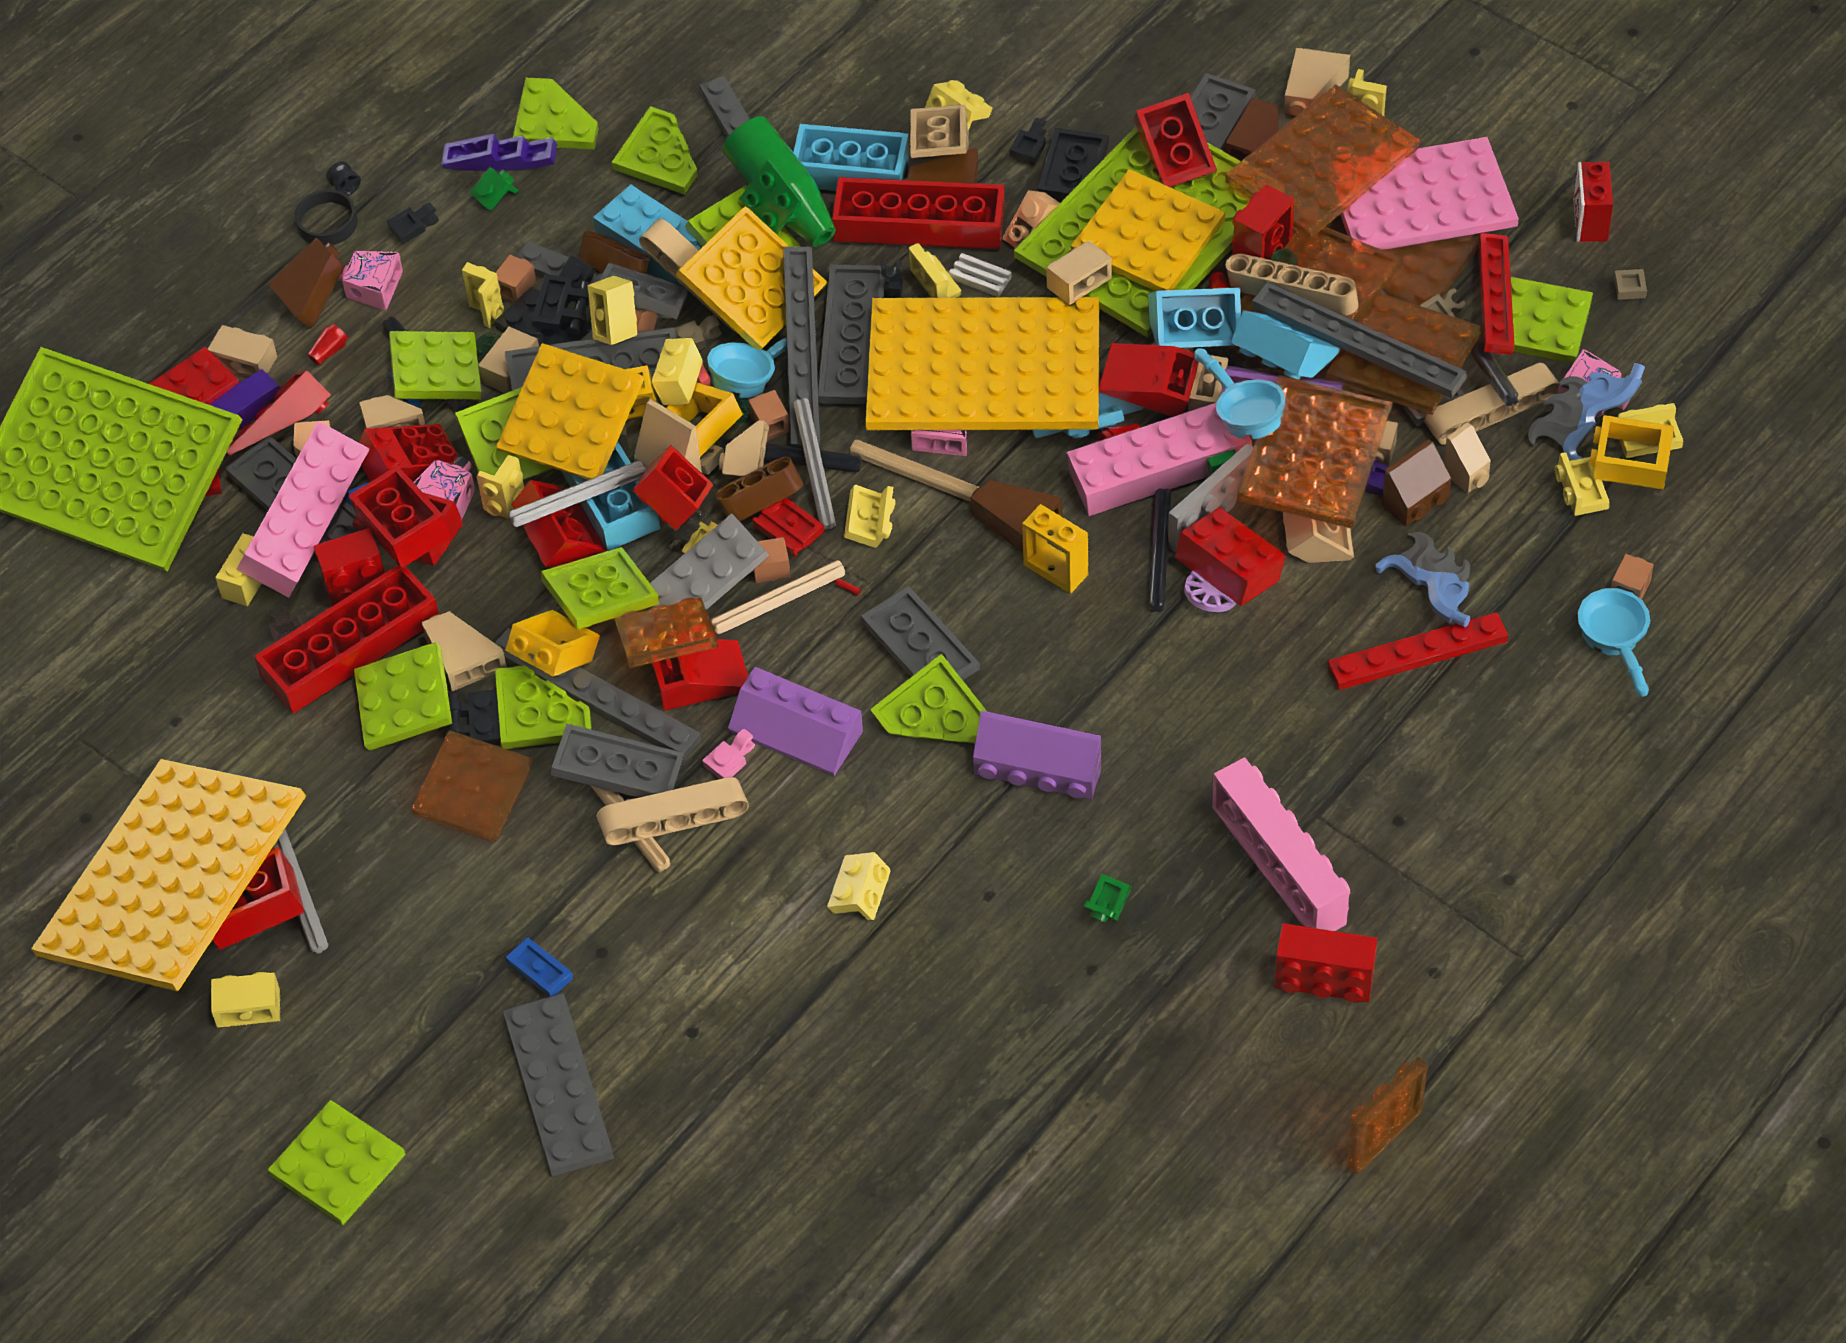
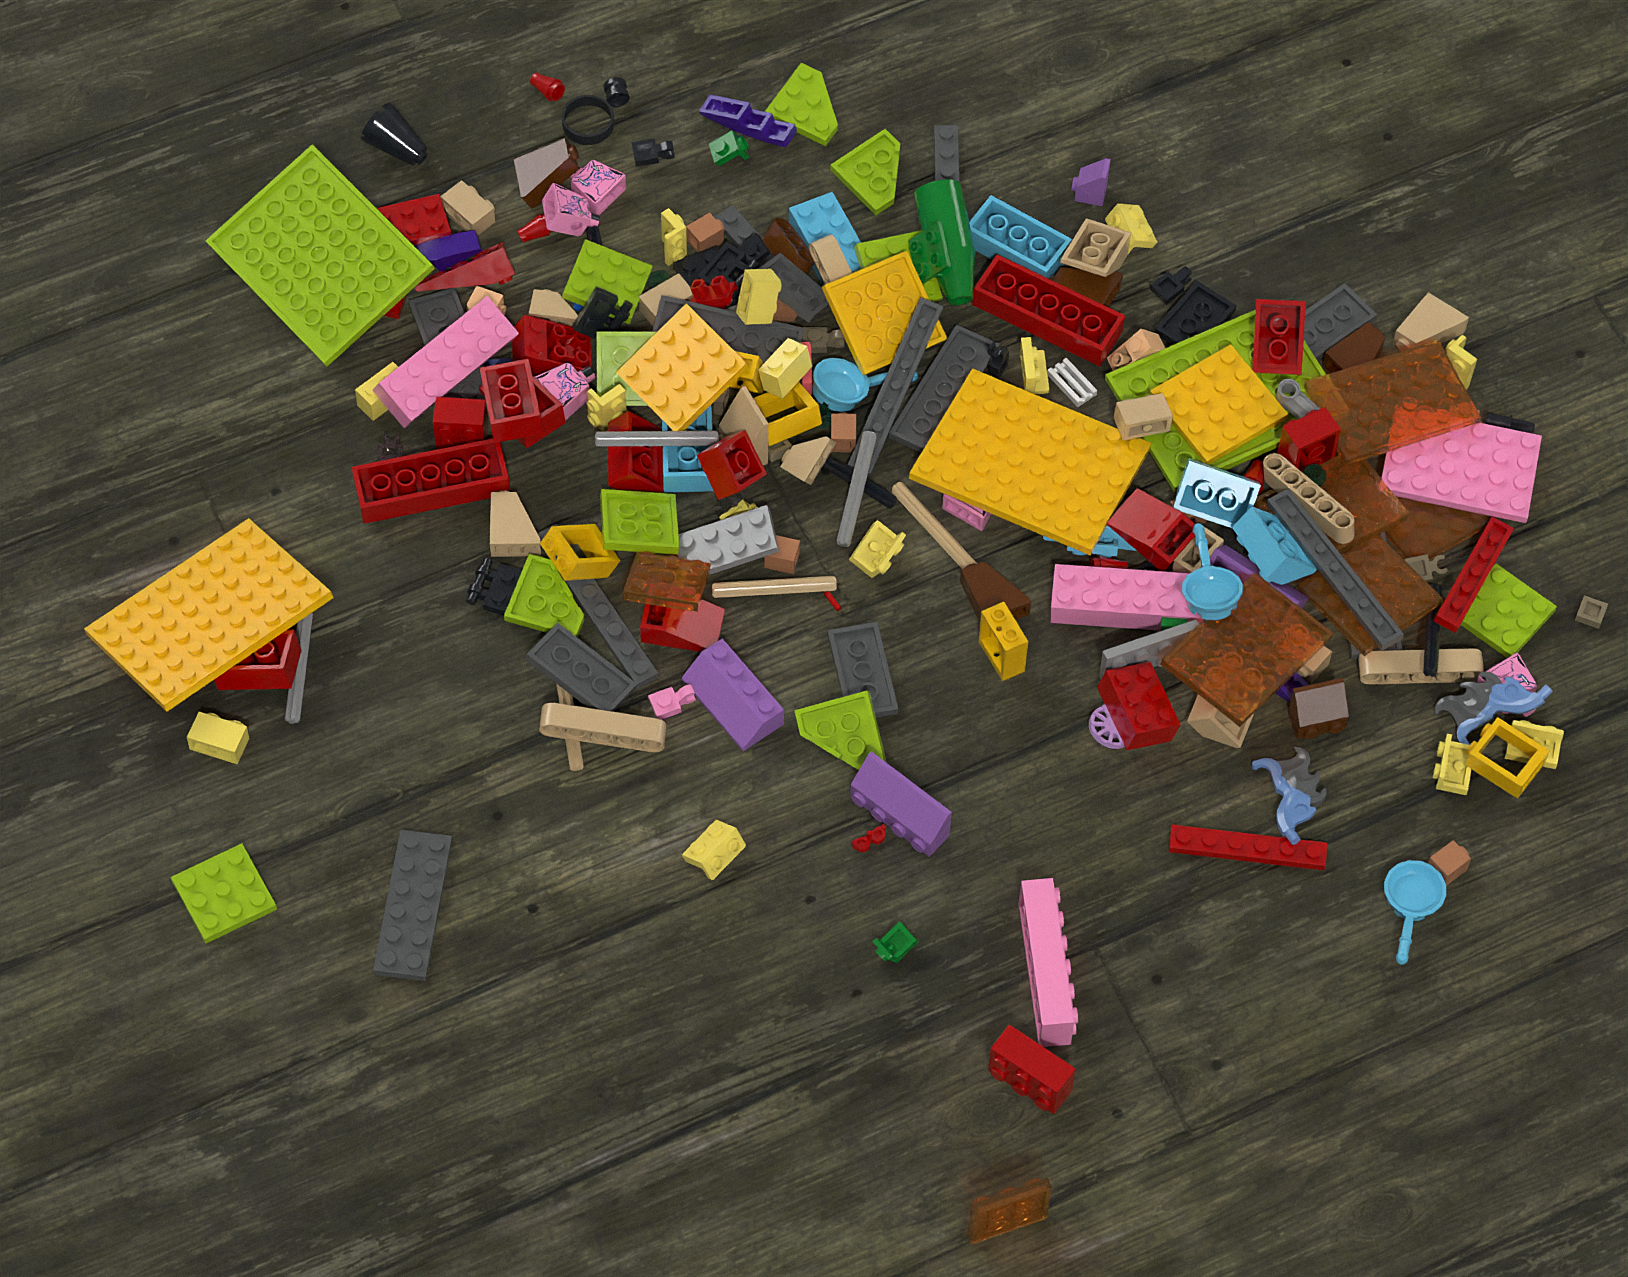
camera: 20 degrees right, 5 degrees up
lime plate [354,642,452,751] -> none
clear orange plate [411,730,533,842] -> none
blue plate [506,937,573,997] -> none
reddish brown beam [715,457,803,521] -> none
red plate [752,497,824,557] -> none
black axle [1148,488,1171,612] -> none
tan slope [1444,422,1491,494] -> none
red piece [1573,162,1613,242] -> none
none -> black cone [361,102,428,166]
none -> red cone [530,72,565,101]
none -> bright pink torso [542,183,600,236]
none -> black plate [572,286,633,339]
none -> red hips [690,275,738,310]
none -> red piece [851,824,886,852]
none -> medium lavender slope [1071,158,1110,206]
none -> light grey piece [1276,379,1320,419]
none -> black axle [1485,412,1535,434]

